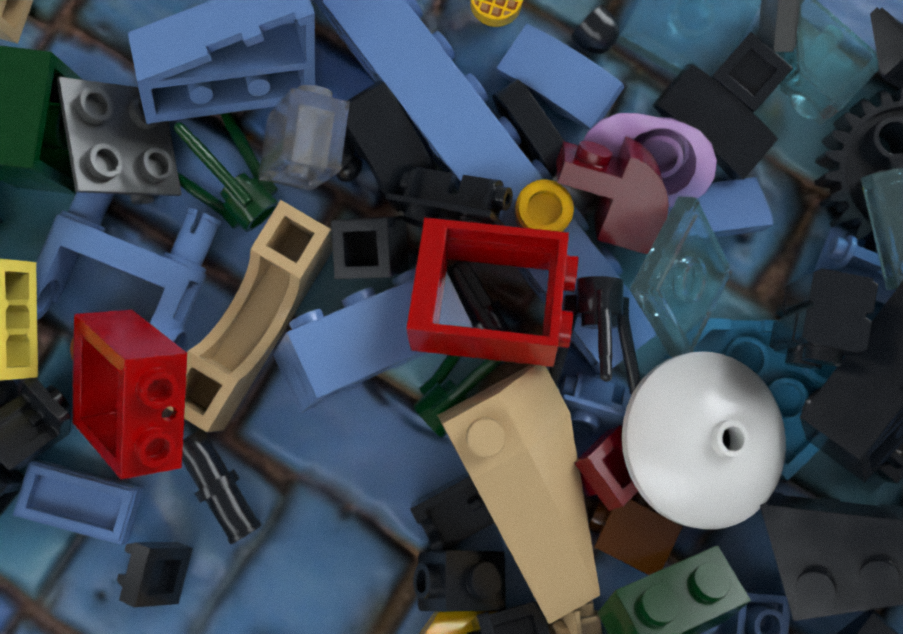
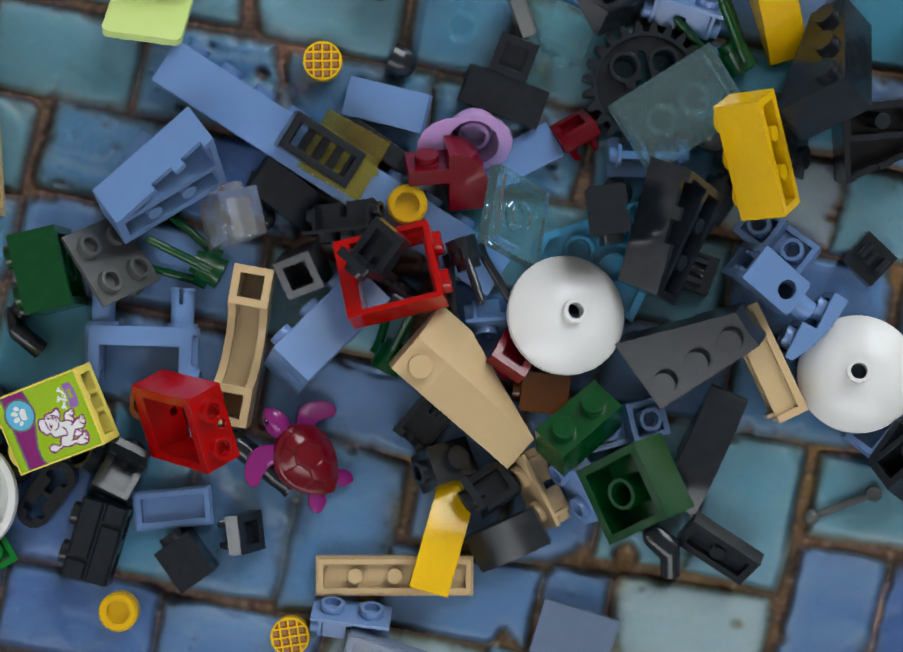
camera: 20 degrees left, 5 degrees up
none -> black brick [154,527,219,594]
none -> animal [244,400,353,513]
none -> black slope [274,110,366,189]
none -> clear yellow piece [297,109,391,200]
none -> black bracket [337,216,411,282]
none -> dark red tile [549,108,601,161]

